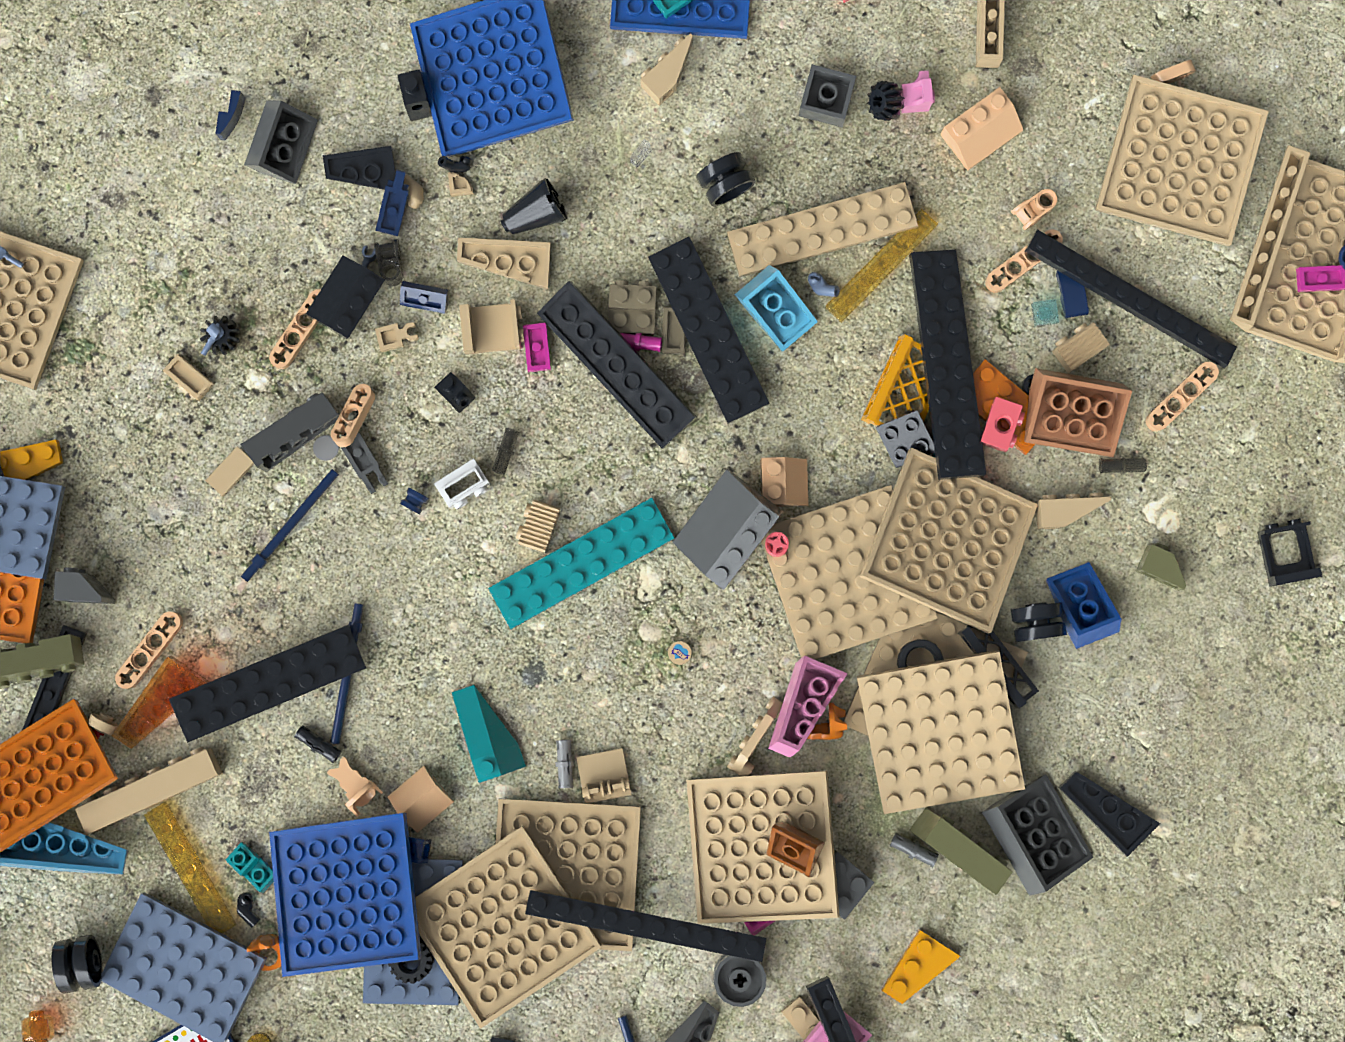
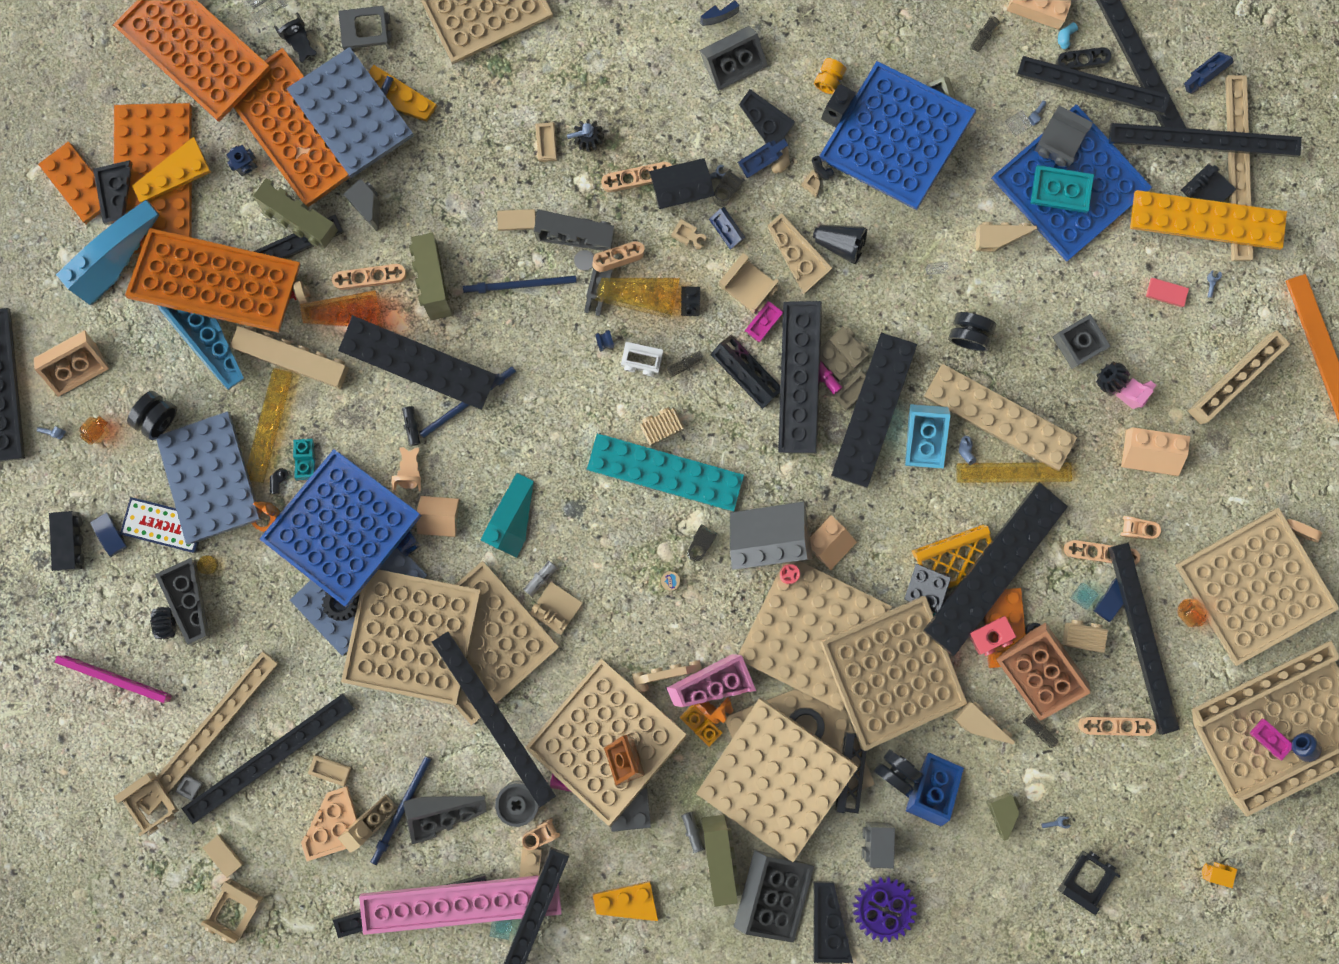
camera: 40 degrees right, 0 degrees up
none -> olive wedge [409,232,453,321]
none -> light nougat piece [522,818,561,850]
none -> clear yellow wedge [595,278,680,318]
none -> light orange slope [680,705,722,747]
none -> clear smoke piece [687,524,718,562]
none -> black fence [710,334,780,409]
none -> light orange wheel [814,58,847,94]
none -> dark purple gear [852,876,917,942]
none -> dark grey brick [862,822,895,869]
none -> sand blue hand [1041,816,1071,829]
none -> clear orange head [1177,599,1208,627]

